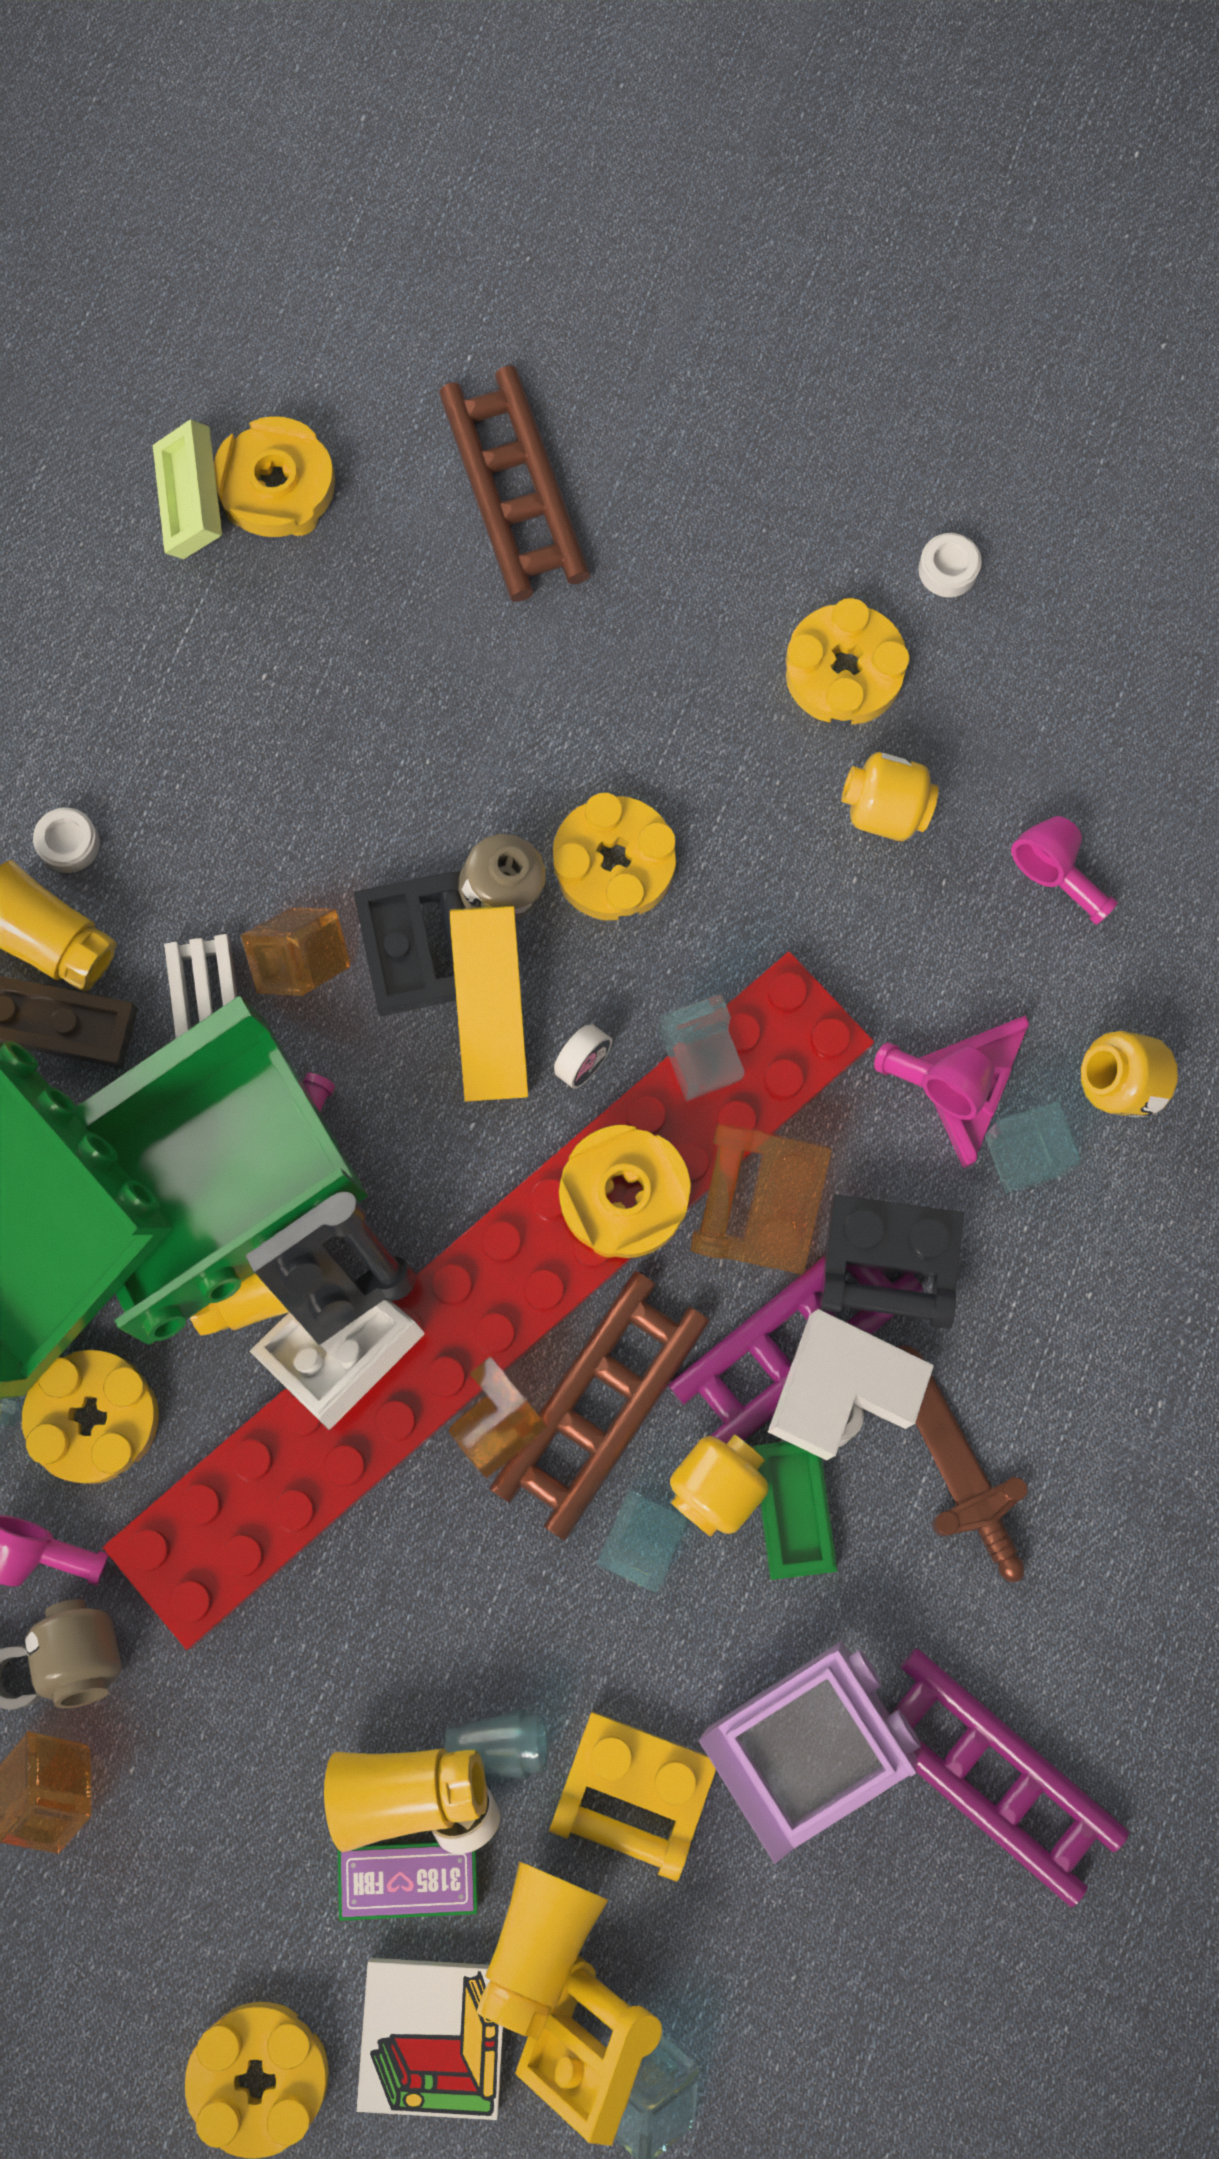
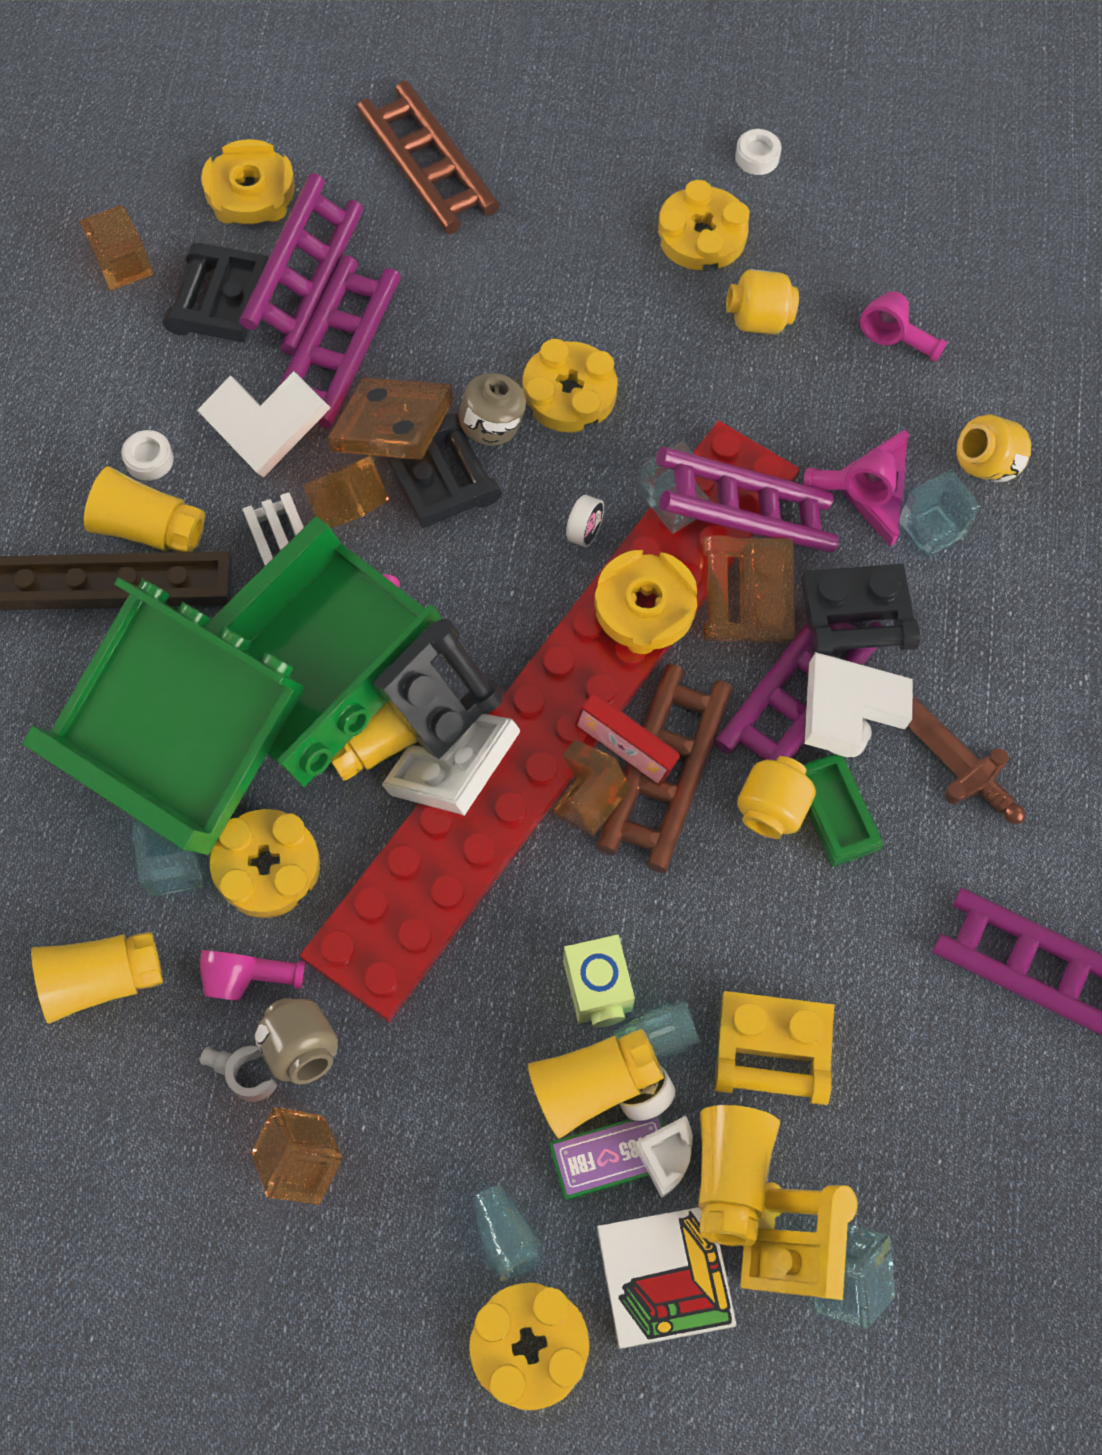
camera: 15 degrees left, 10 degrees down
yellowish green tile [153,419,222,559] -> none
yellow tile [449,905,528,1102] -> none
clear light blue panel [596,1490,687,1593] -> none
window [699,1641,921,1864] -> none
none -> clear orange panel [79,205,153,291]
none -> black plate [162,243,269,343]
none -> white tile [197,371,331,478]
none -> magenta bar [239,173,363,356]
none -> magenta bar [278,255,401,429]
none -> clear orange tile [328,377,455,460]
none -> clear light blue cone [472,1186,543,1281]
none -> yellowish green brick [563,934,635,1027]
none -> tile [575,693,680,785]
none -> white tile [634,1116,693,1198]
none -> magenta bar [656,446,839,553]

